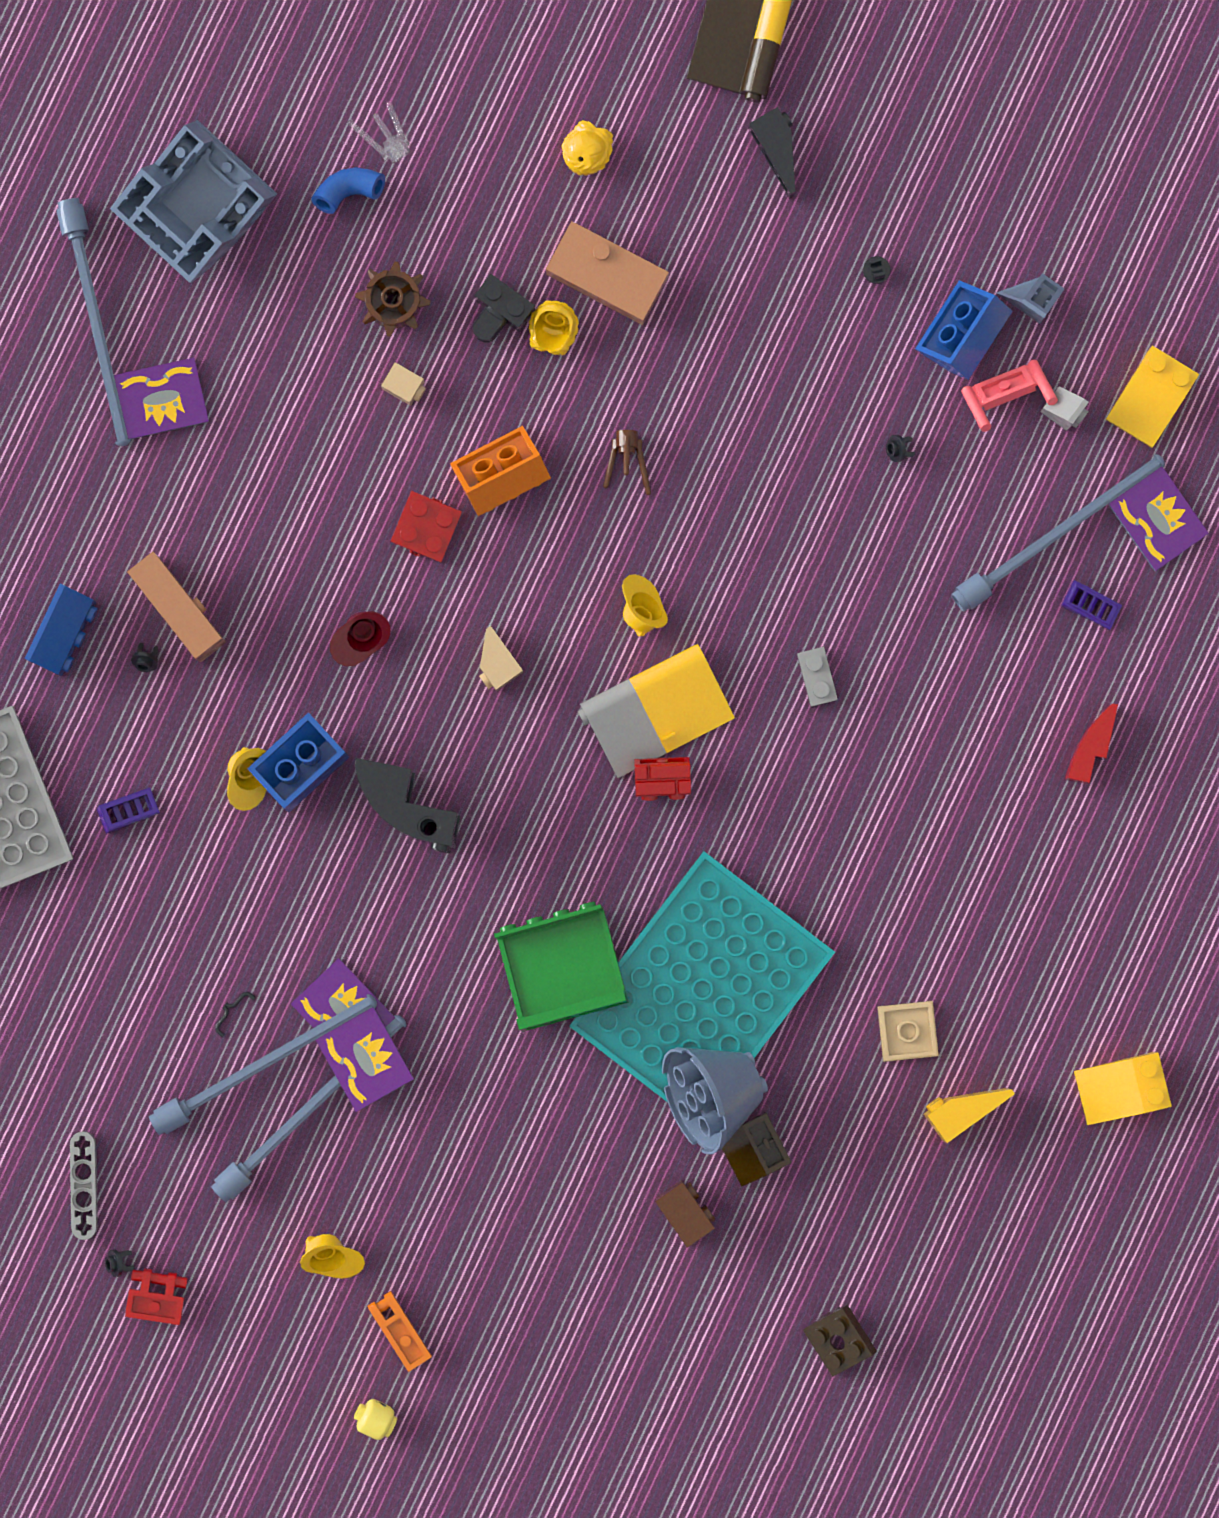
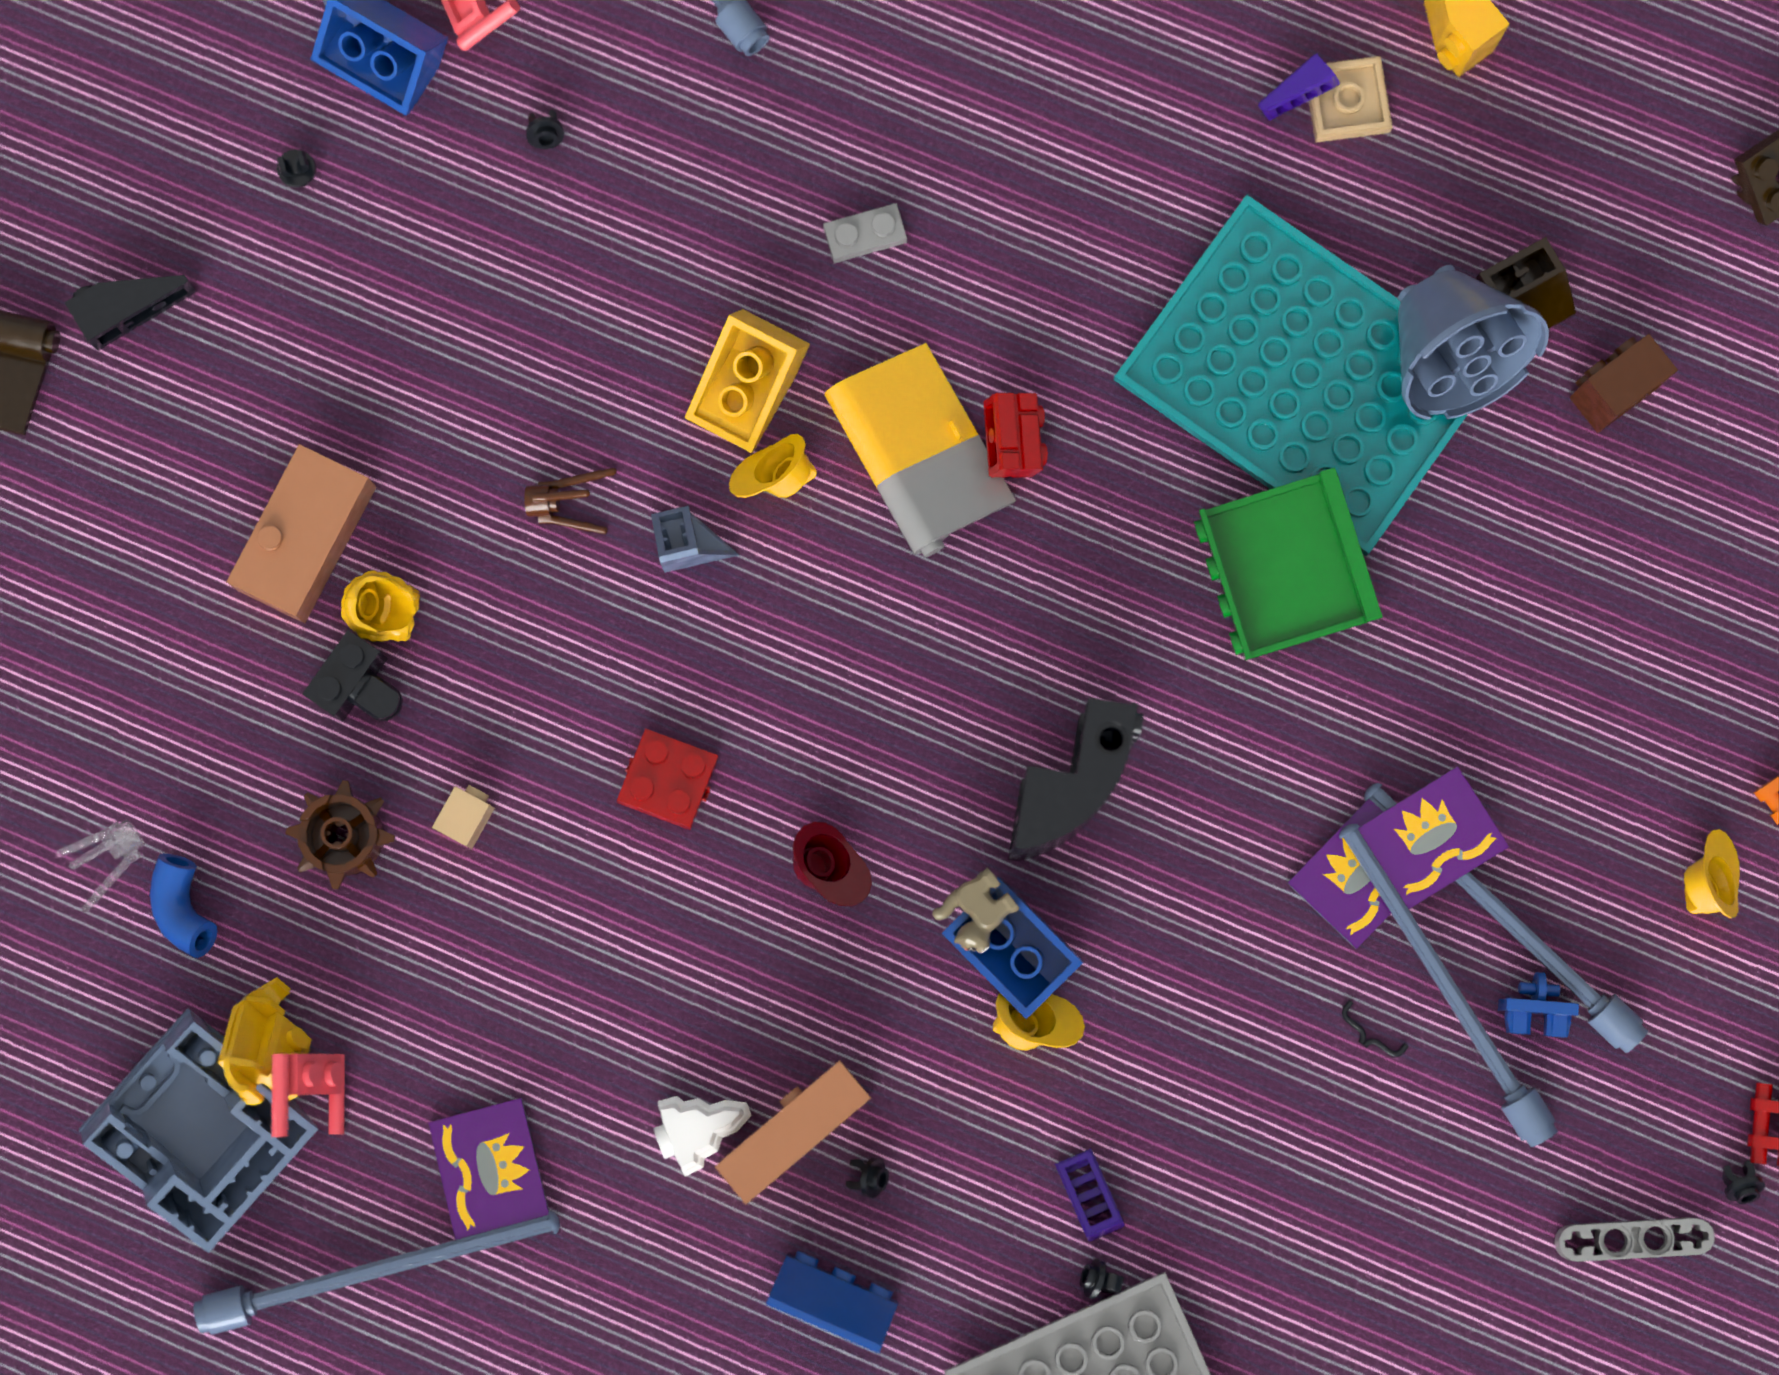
camera: 90 degrees left, 5 degrees down
orange slope [450,426,551,516] -> none
tan slope [479,626,523,691] -> none
yellow hair [562,120,613,176] -> none
none -> yellow plate [218,977,312,1105]
none -> coral plate [271,1054,345,1137]
none -> sand blue slope [651,506,739,573]
none -> white rock [654,1096,752,1177]
none -> yellow slope [684,309,810,453]
none -> dark tan animal [932,868,1020,953]
none -> black plate [1080,1258,1124,1299]
none -> dark purple slope [1258,53,1340,121]
none -> blue hips [1498,972,1579,1038]

